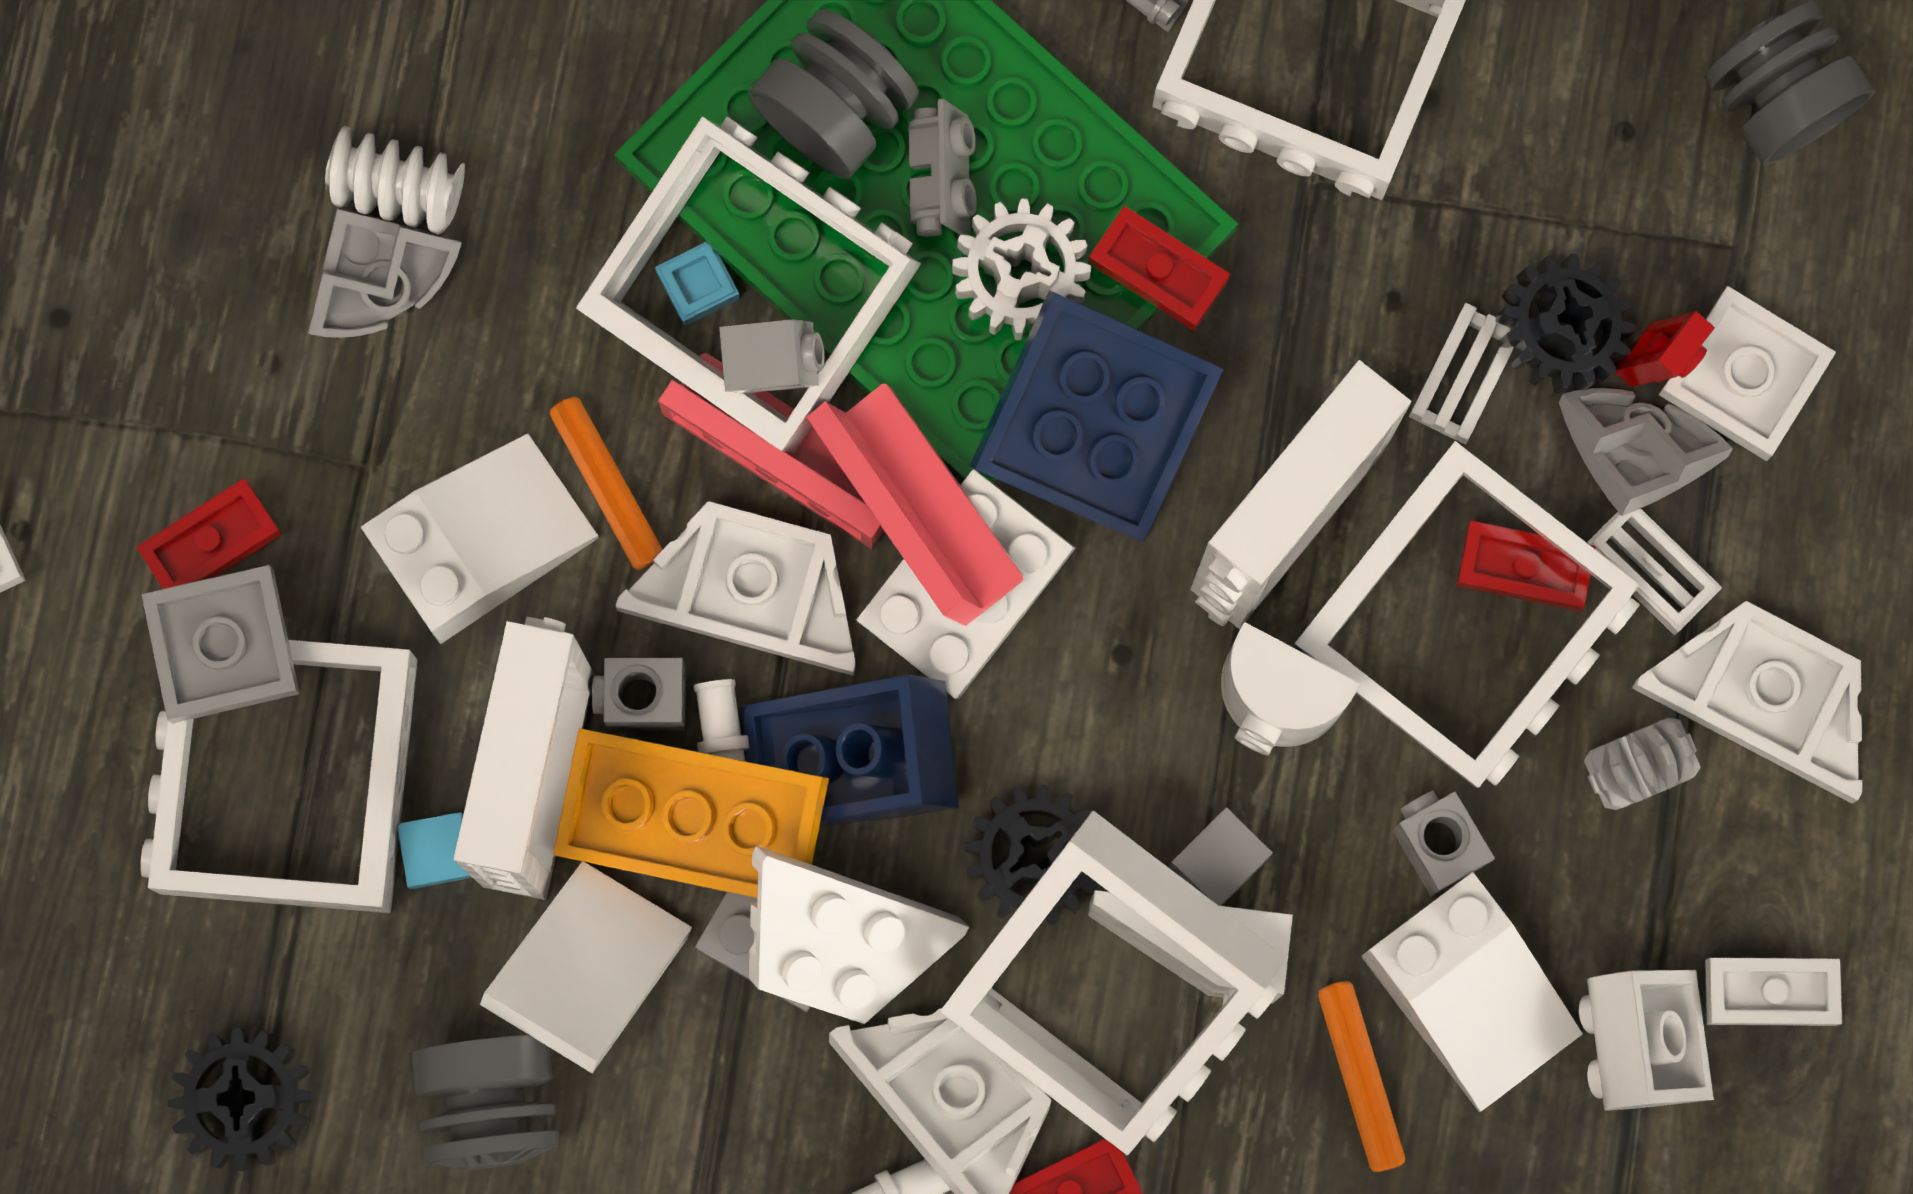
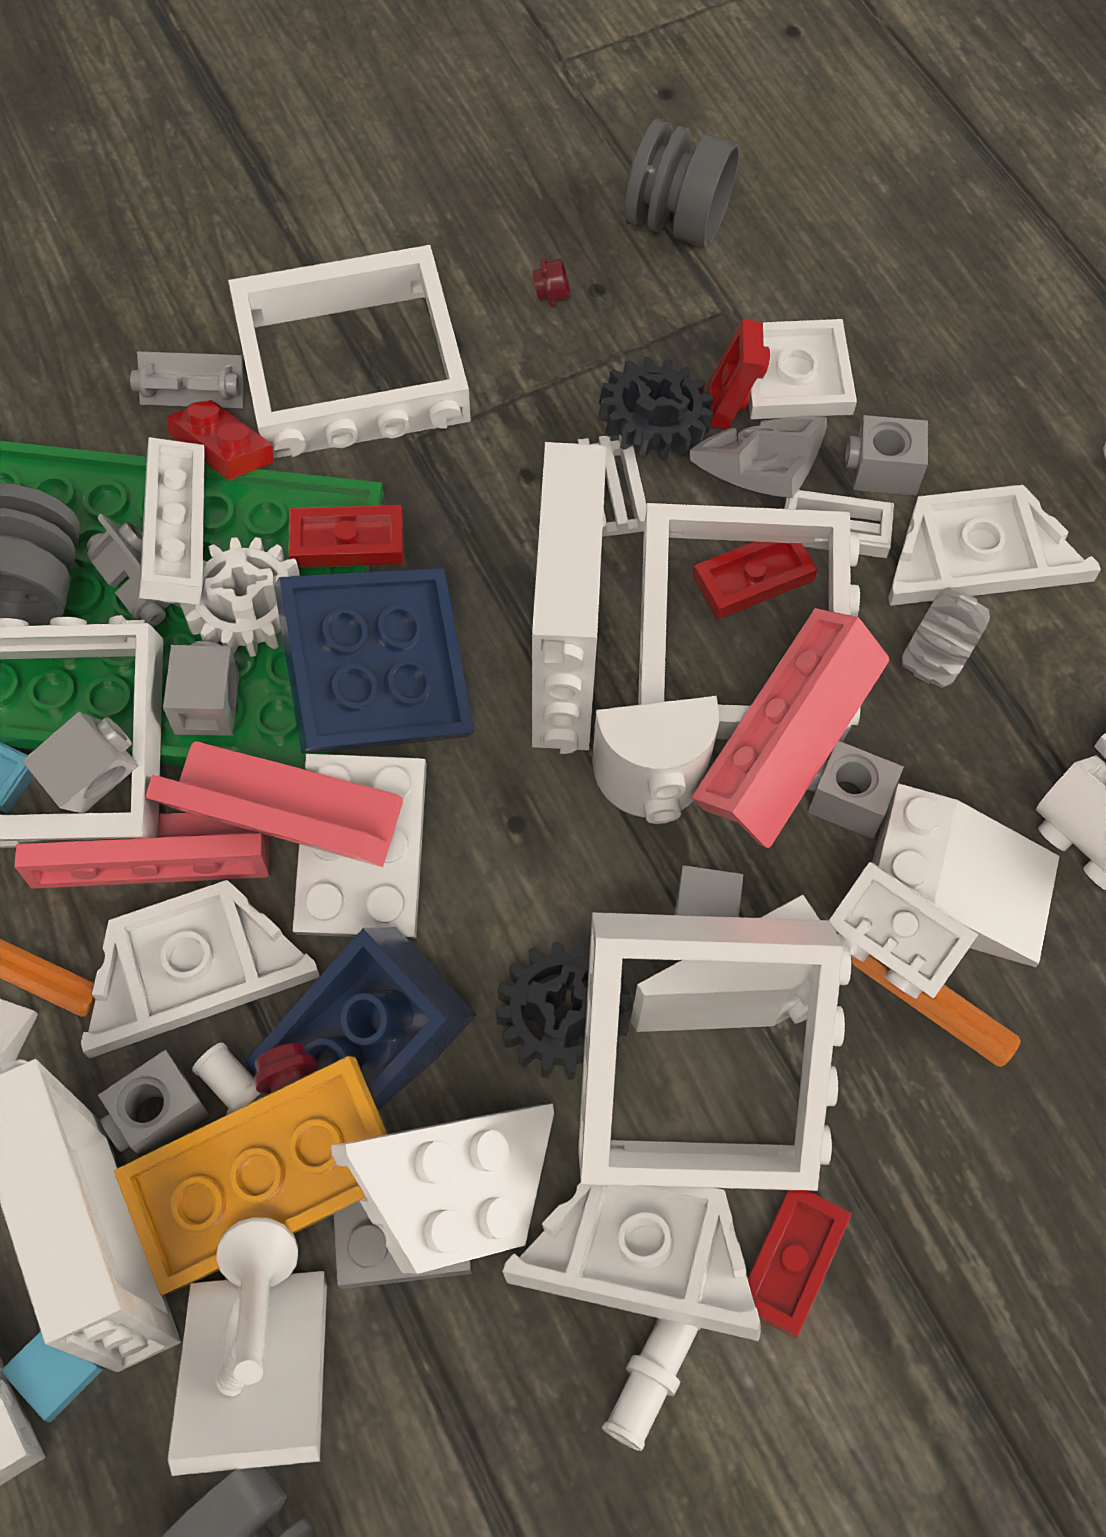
camera: 35 degrees left, 15 degrees down
none -> white plate [139,437,204,605]
none -> light grey brick [163,641,240,736]
none -> red plate [166,400,273,480]
none -> white piece [216,1217,298,1396]
none -> dark red plate [253,1043,318,1094]
none -> dark red plate [533,258,571,308]
none -> coral panel [691,608,889,848]
none -> white bracket [829,862,978,999]
none -> light grey brick [845,415,928,496]

